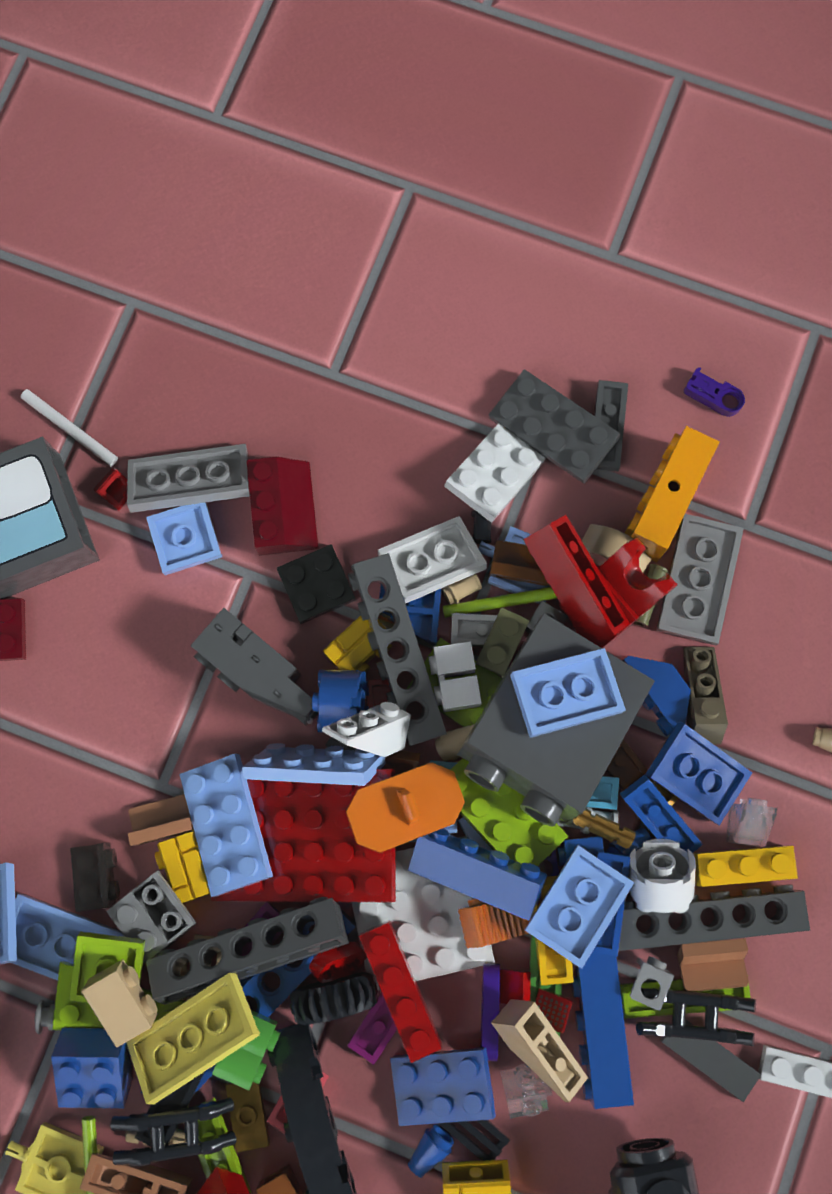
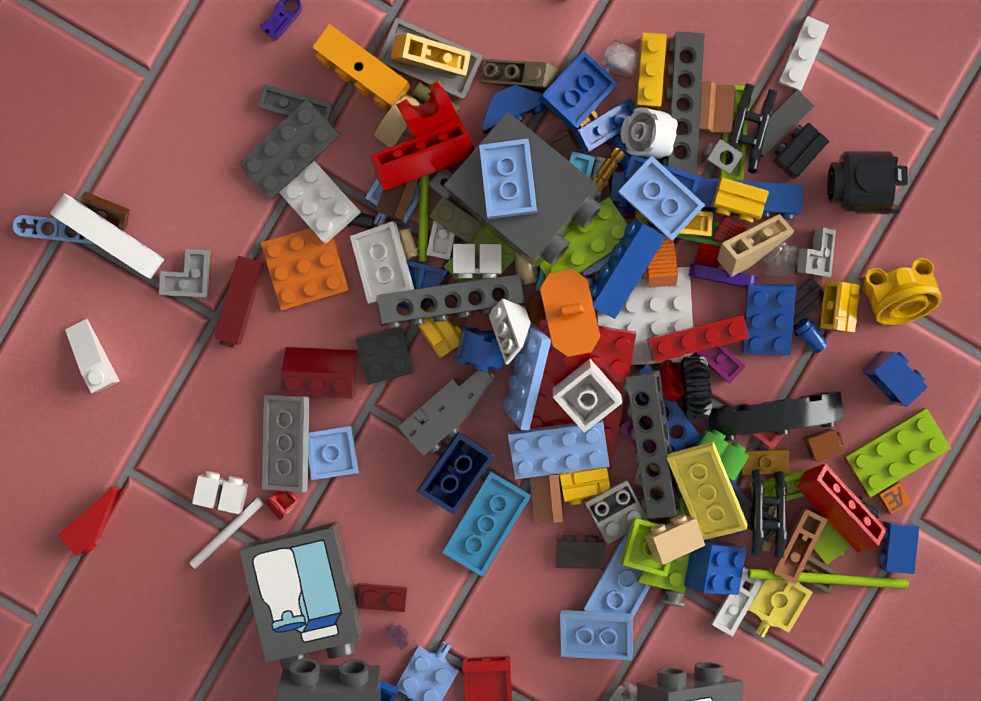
camera: 80 degrees left, 10 degrees up
none -> light blue beam [13,215,96,245]
none -> white beam [50,193,164,279]
none -> red slope [58,486,120,557]
none -> white slope [65,319,120,393]
none -> reddish brown plate [80,191,129,231]
none -> light grey plate [159,249,211,298]
none -> white piece [192,471,249,514]
none -> dark red brick [214,255,265,348]
none -> orange plate [261,228,350,311]
none -> yellow slope [391,33,471,76]
none -> dark blue slope [416,431,495,515]
none -> dark azure plate [442,471,531,577]
none -> white brick [553,359,622,433]
none -> yellow brick [711,178,769,223]
none -> white plate [711,567,764,637]
none -> black brick [773,123,830,179]
none -> light grey plate [797,227,836,277]

